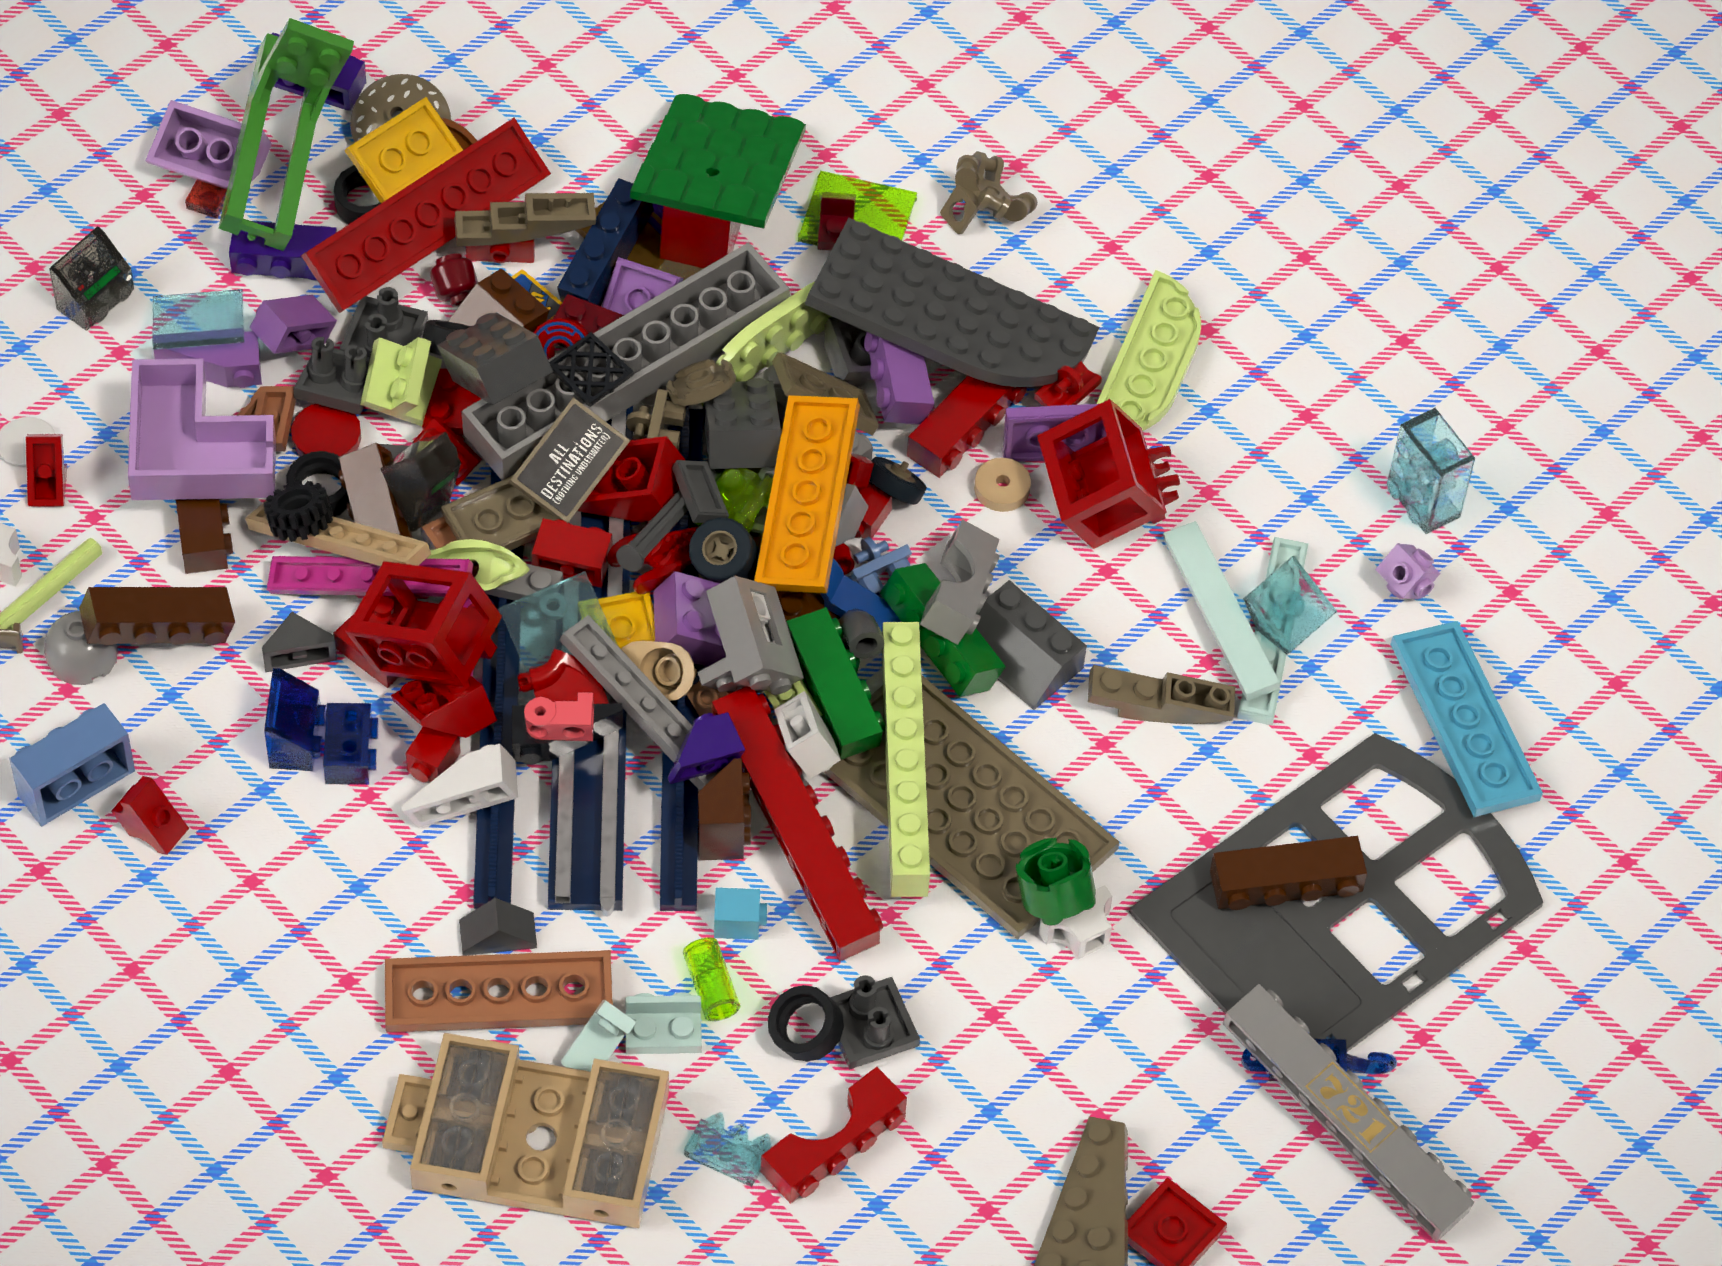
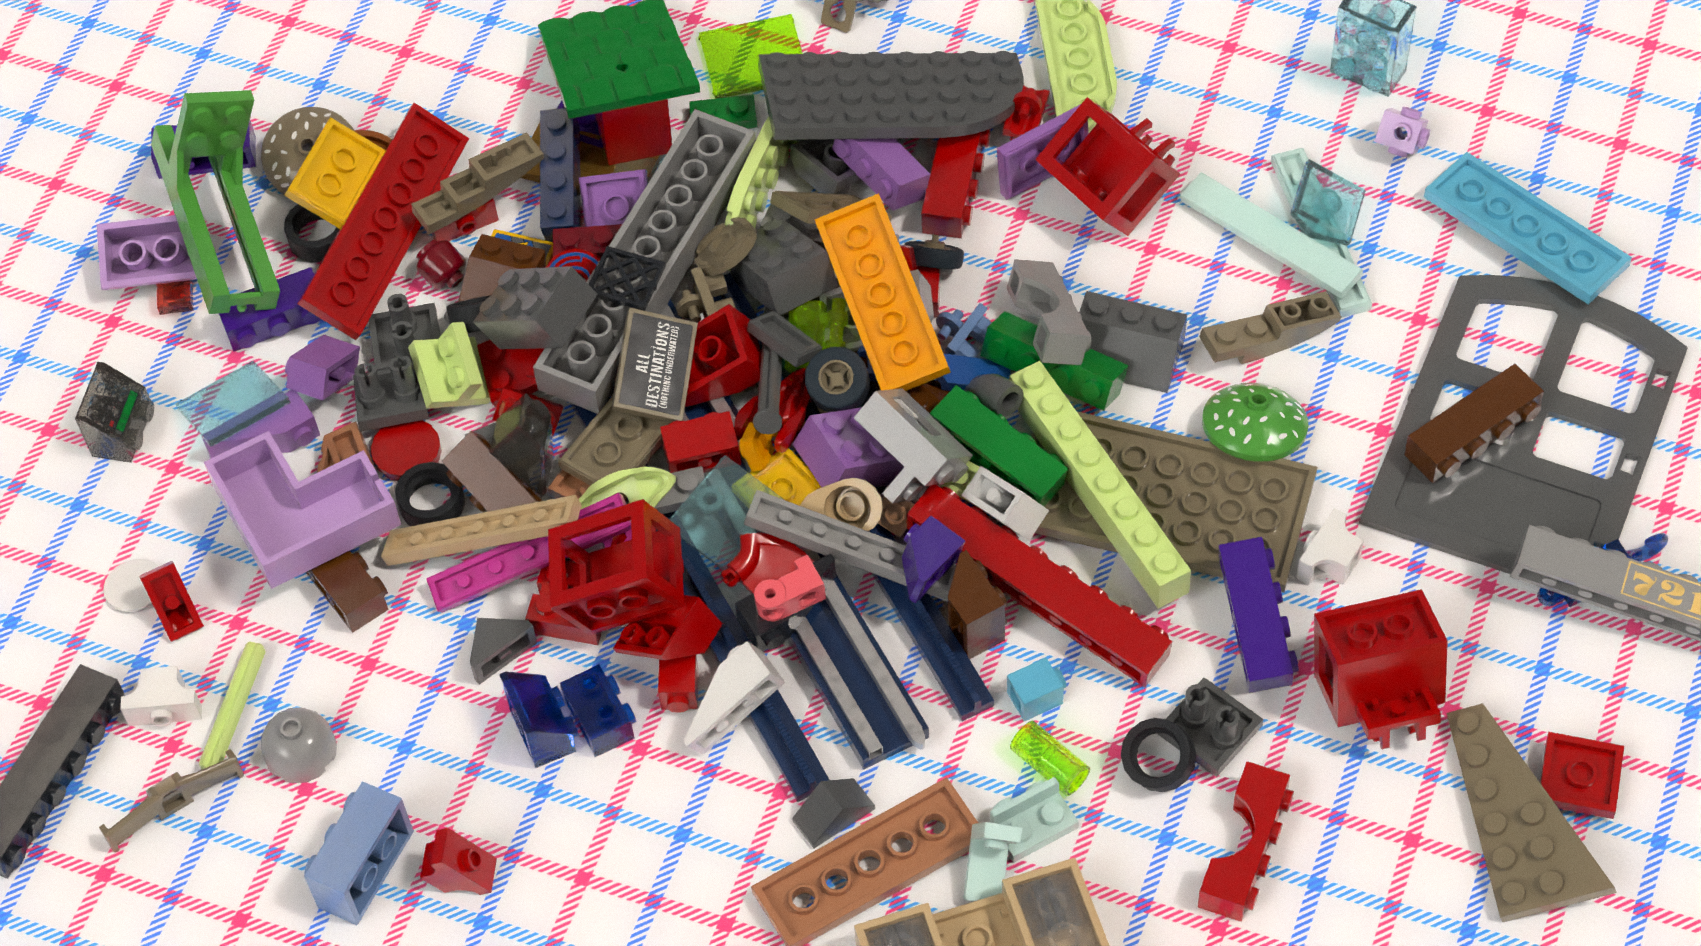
camera: 20 degrees left, 0 degrees up
reddish brown brick [79,587,235,645] -> none
black tyre [264,481,333,542] -> none
clear light blue plate [684,1112,771,1187] -> none
dark red slope [817,192,856,251] -> none
tan piece [974,458,1031,512] -> none
green brick [1016,838,1096,926] -> none
none -> green plate [689,94,758,129]
none -> light orange plate [739,422,780,472]
none -> bright green dish [1202,383,1309,461]
none -> dark purple brick [1218,537,1299,693]
none -> red piece [1314,589,1448,750]

